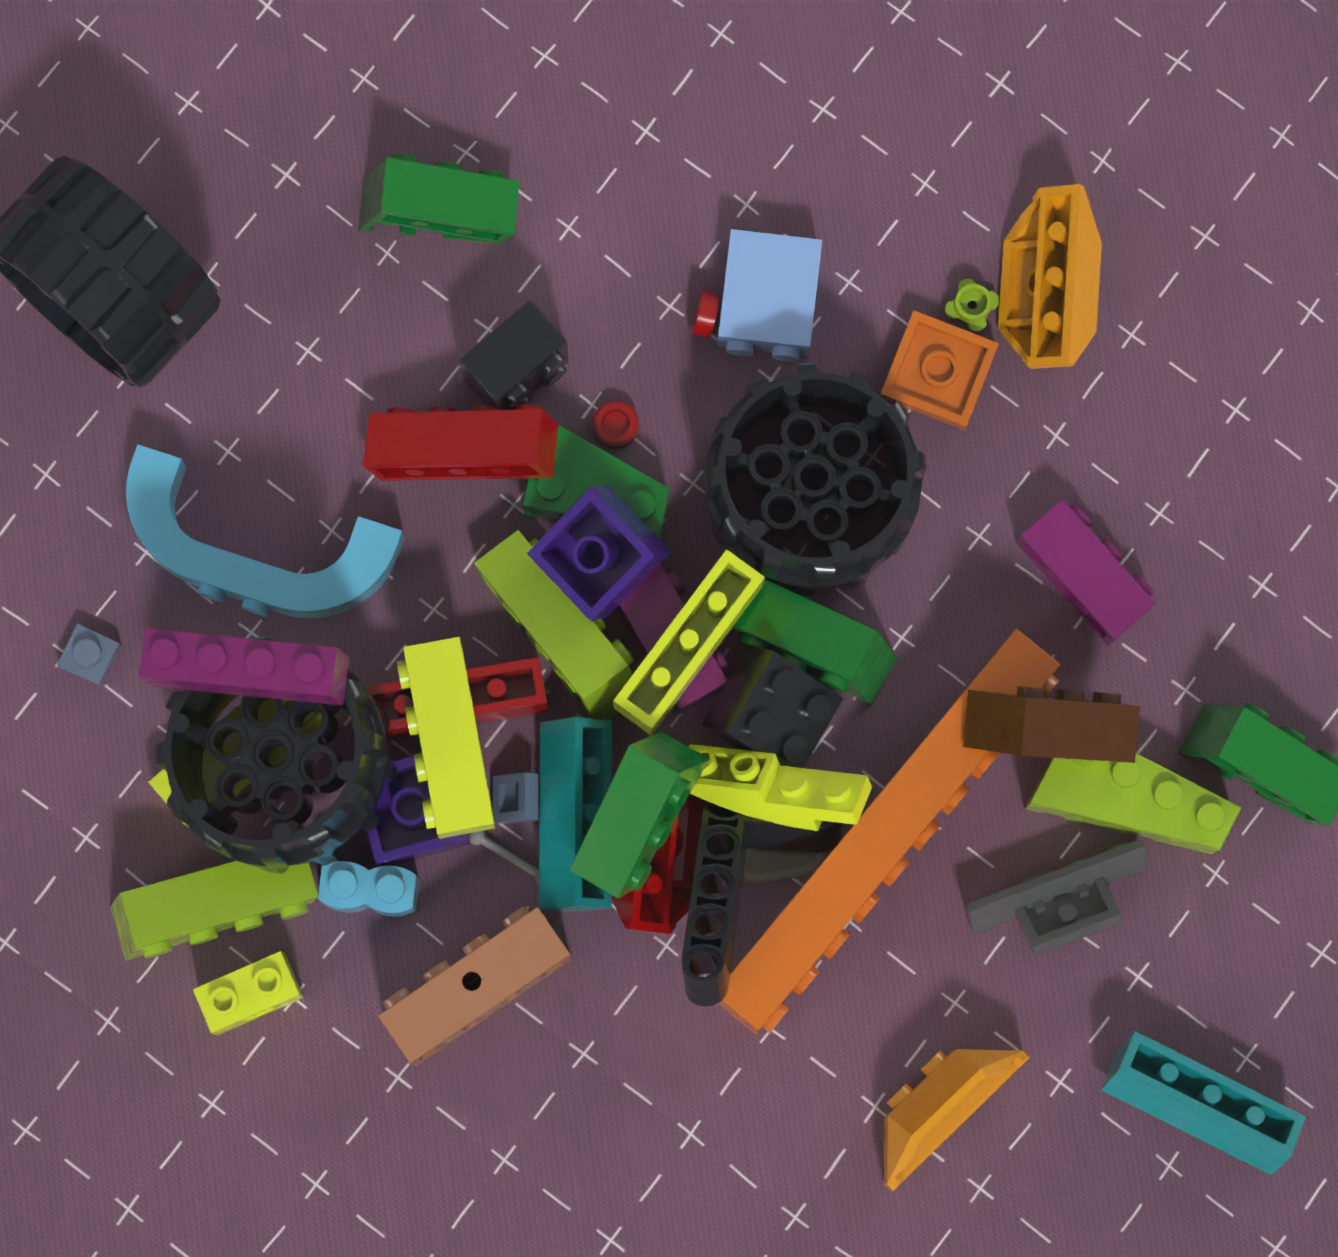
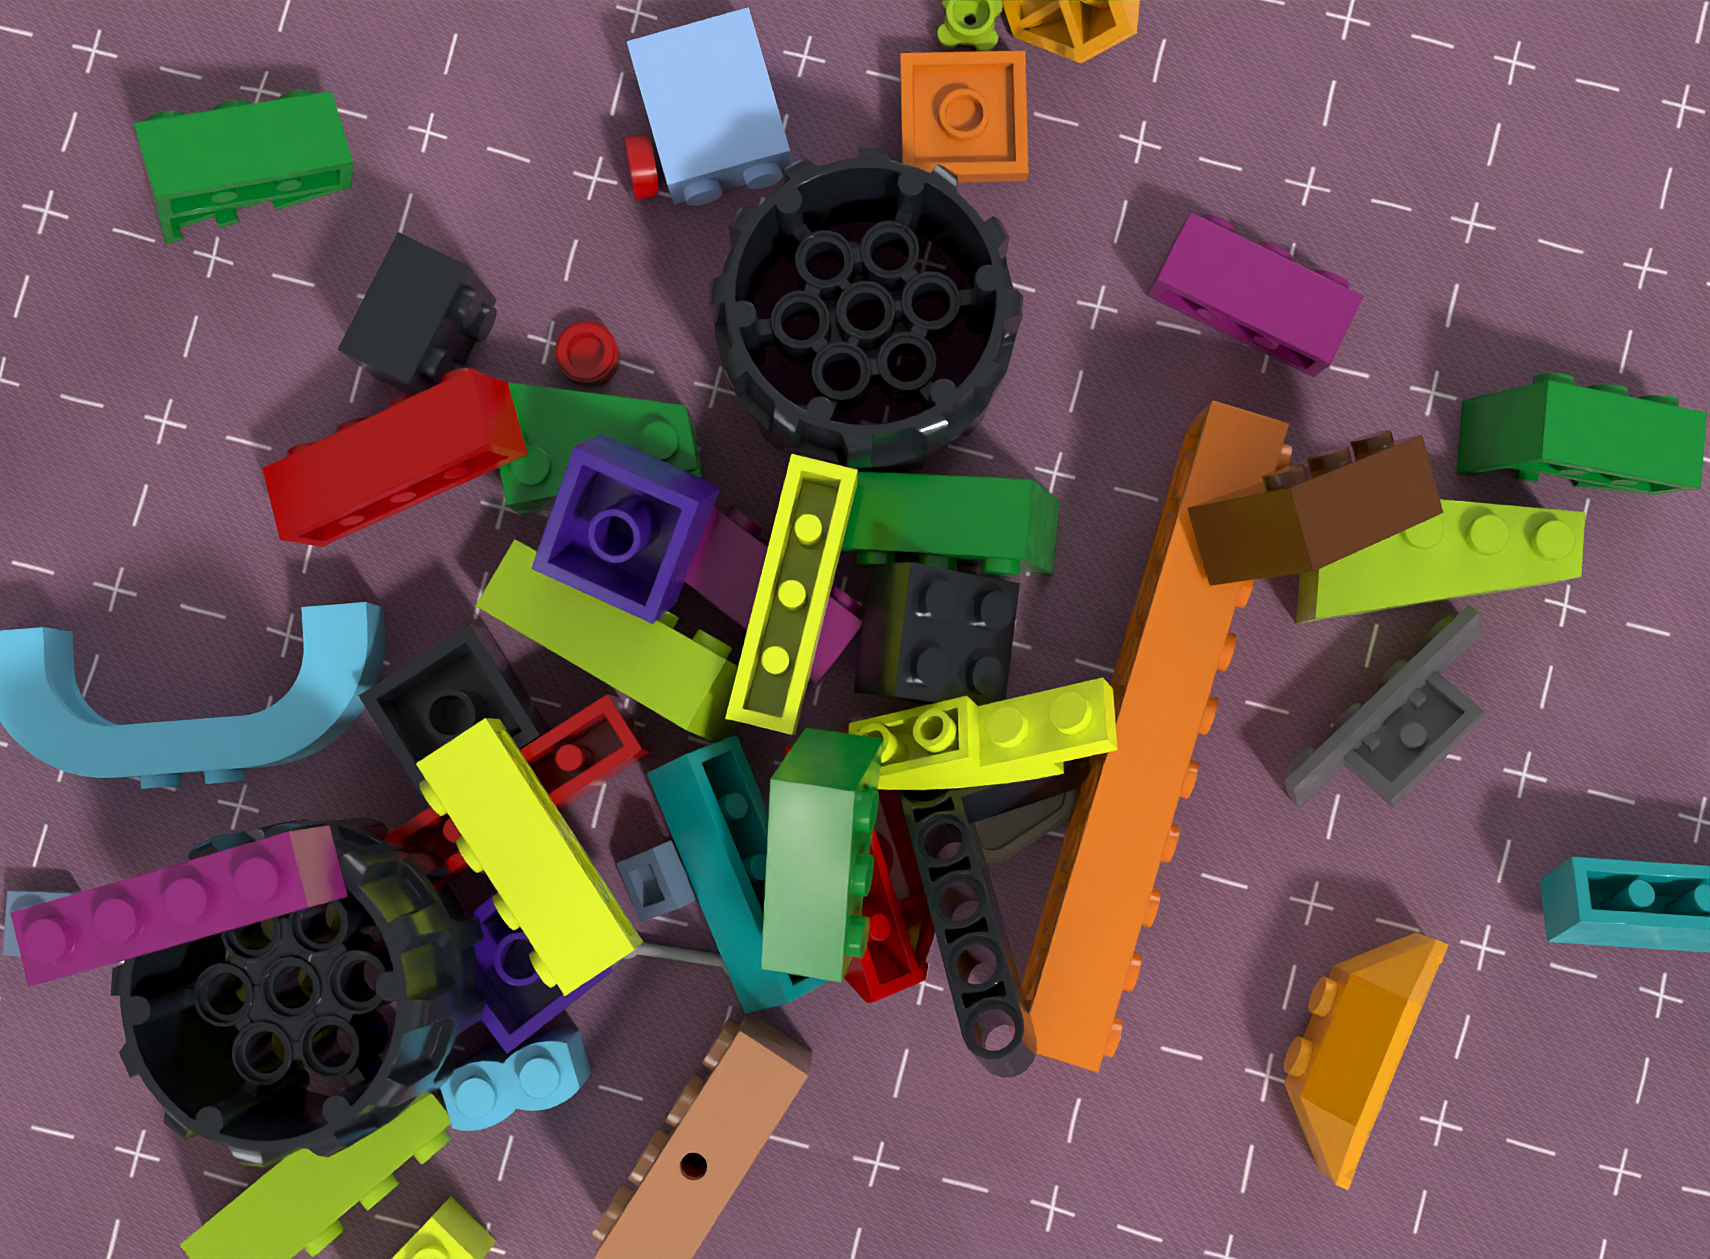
camera: 15 degrees left, 5 degrees up
none -> black brick [358,624,550,807]

